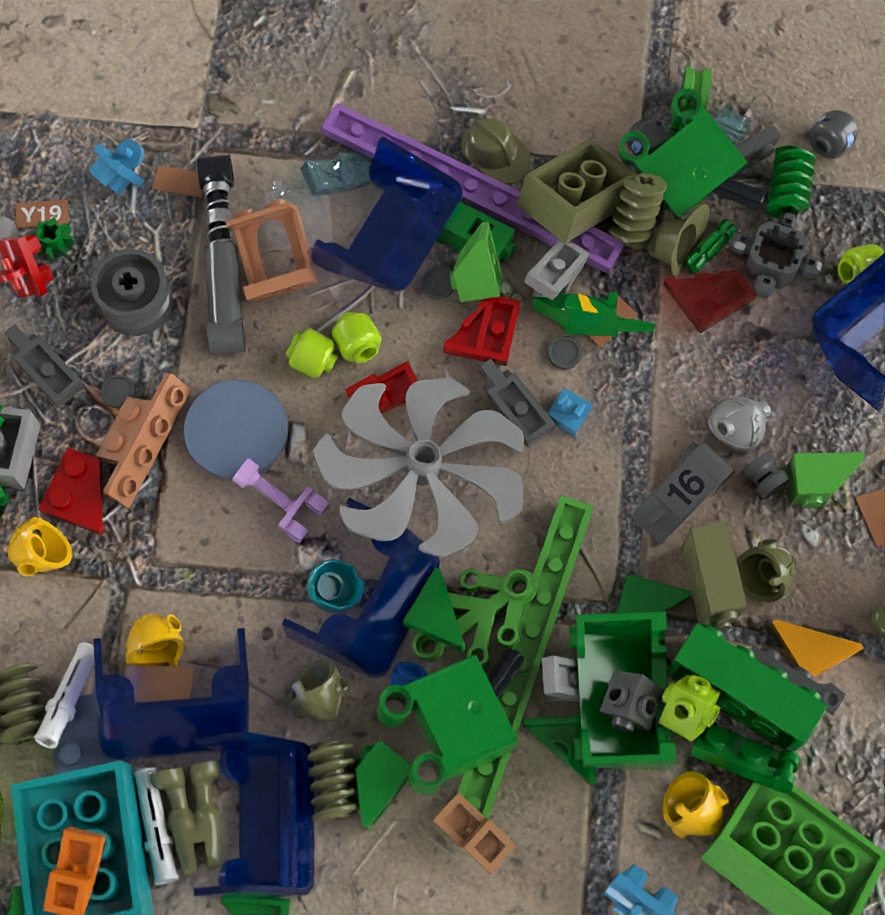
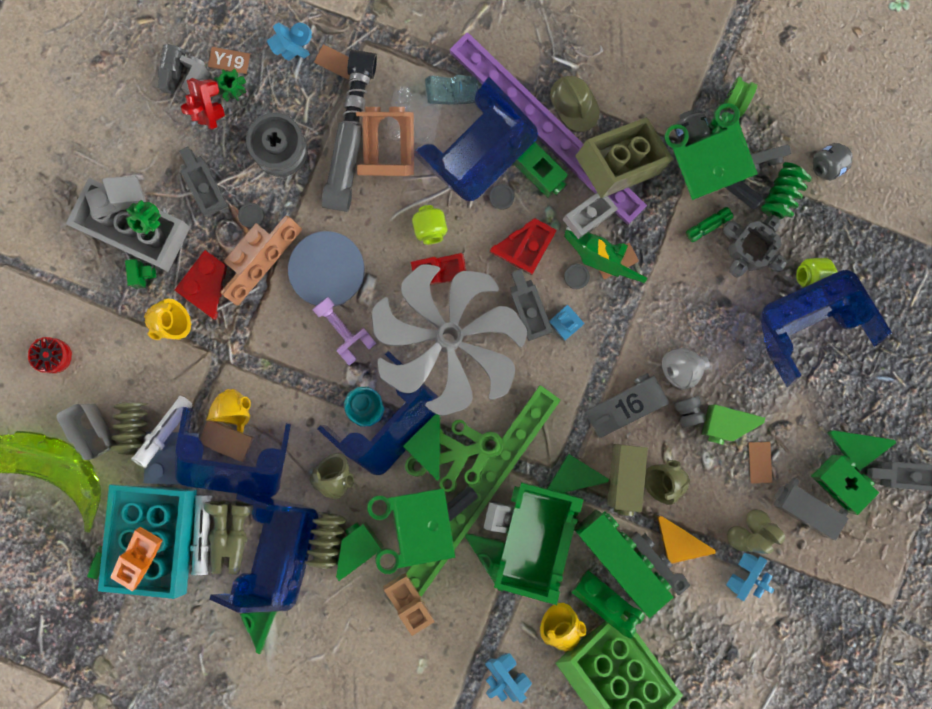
camera: 15 degrees right, 15 degrees up
lime head [285,328,338,379] -> none
blue tile [390,661,428,686] -> none
bright green slope [450,221,503,302] -> none
dark grey brick [600,670,664,733] -> none
olive piece [609,173,667,249] -> none
olive piece [648,203,710,276] -> none
lime brick [659,674,721,741] -> none
clear red wing [663,269,757,334] -> none
clear light blue slope [715,107,752,141] -> none

